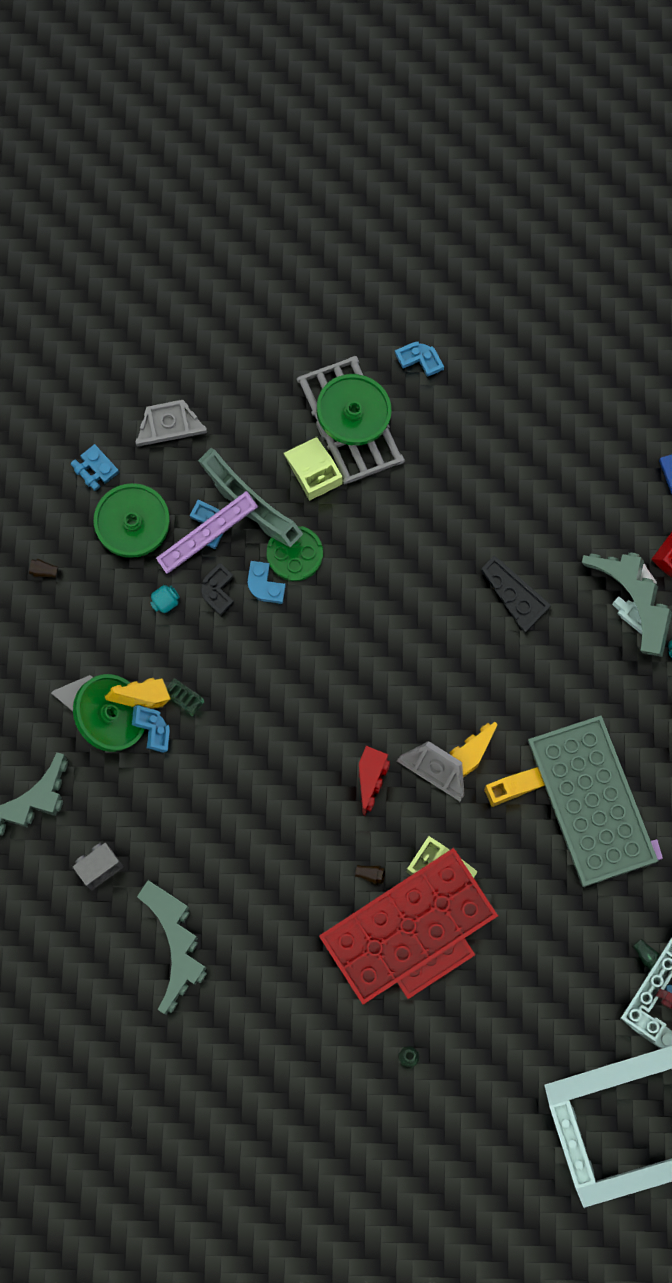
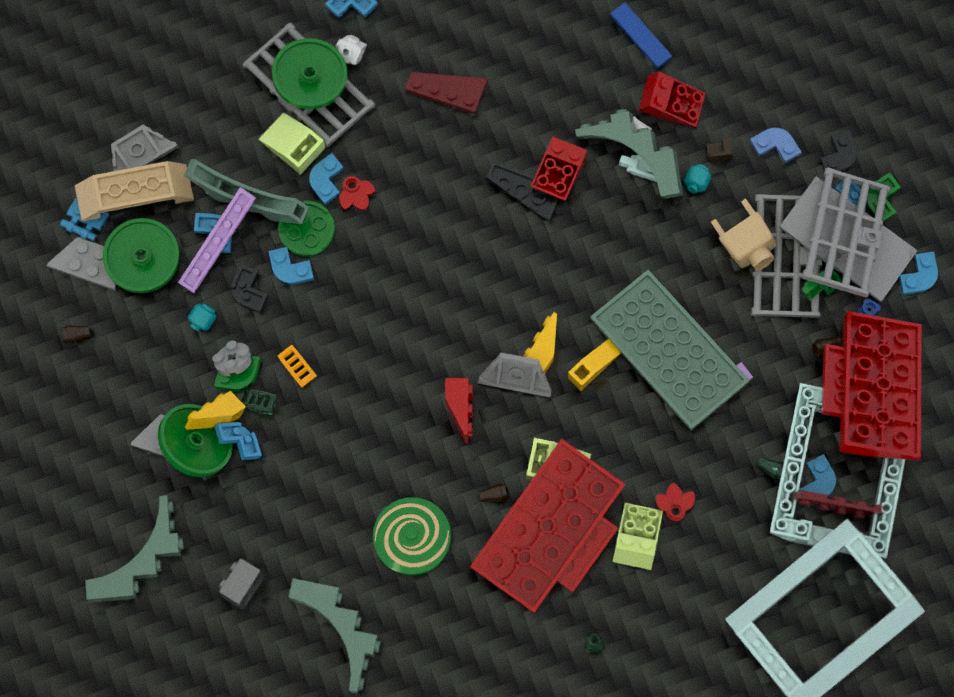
camera: 20 degrees left, 0 degrees up
none -> light grey wing [47,237,117,291]
none -> tan slope [75,161,194,222]
none -> light grey plate [212,341,252,376]
none -> green plate [214,356,261,392]
none -> light orange slope [277,345,317,388]
none -> dark azure plate [309,153,344,205]
none -> white brick [335,35,367,65]
none -> red plate [339,176,375,210]
none -> green dish [373,497,451,576]
none -> dark red wing [405,72,488,114]
none -> red slope [530,136,587,201]
none -> yellowish green slope [613,503,663,570]
none -> red plate [656,483,695,521]

